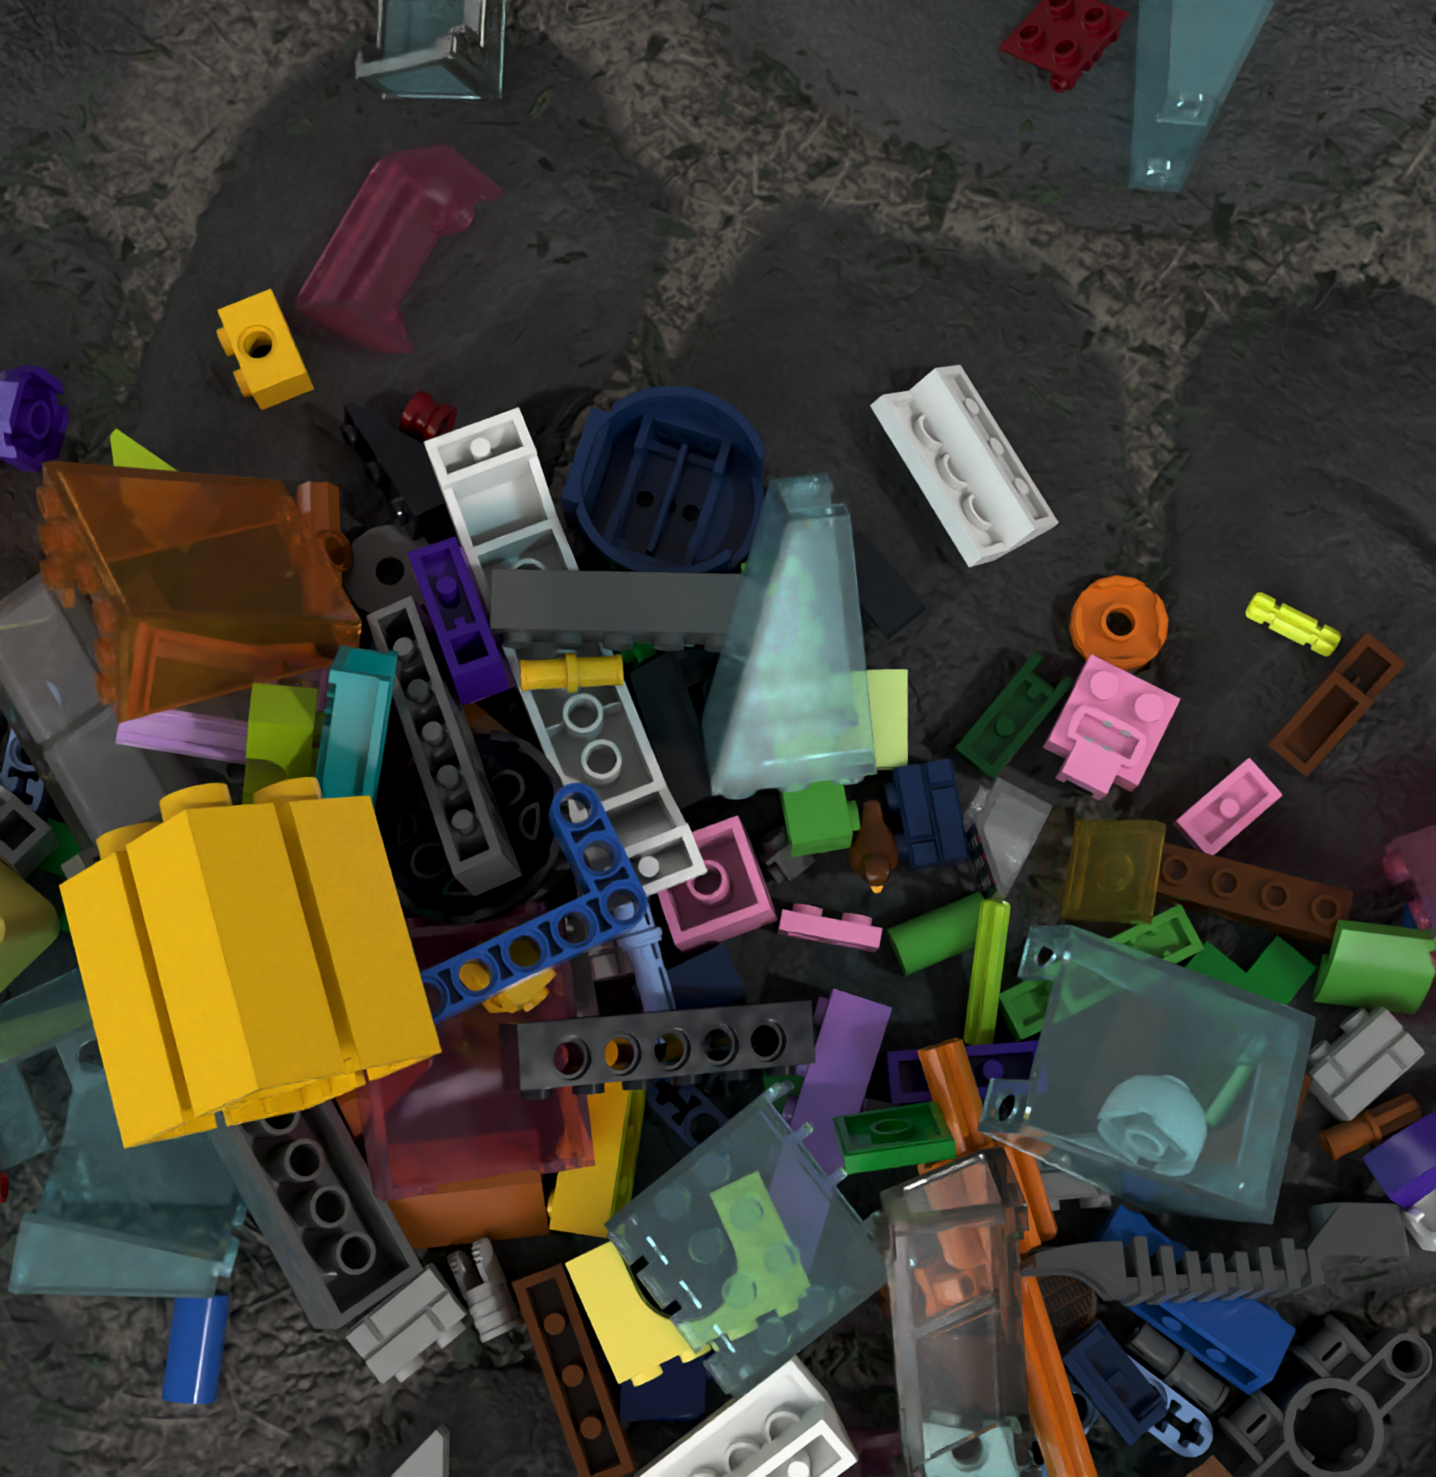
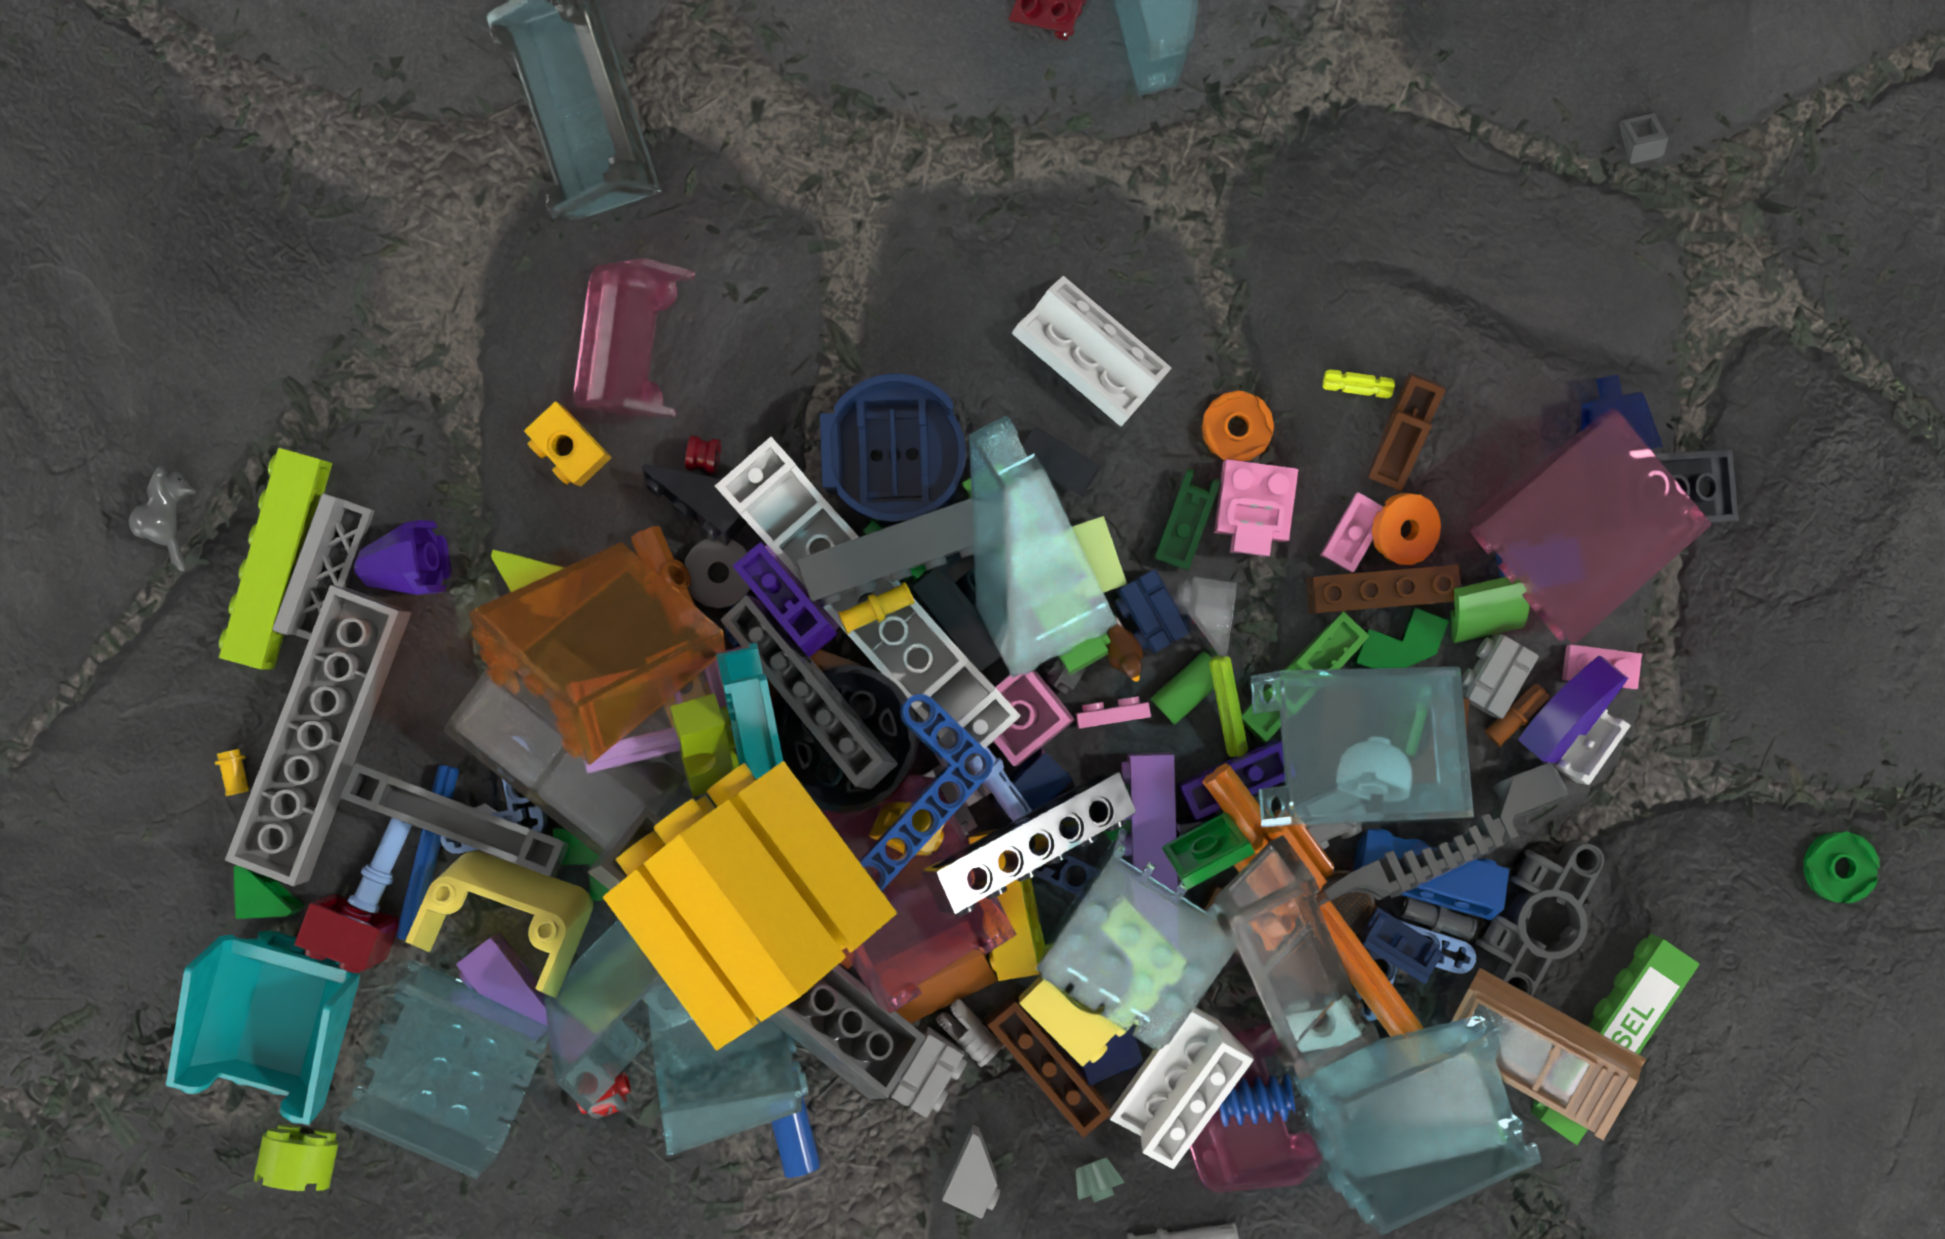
camera: 20 degrees left, 10 degrees up
clear yellow tile [1061,820,1166,925] -> none
none -> orange tile [1372,493,1441,565]

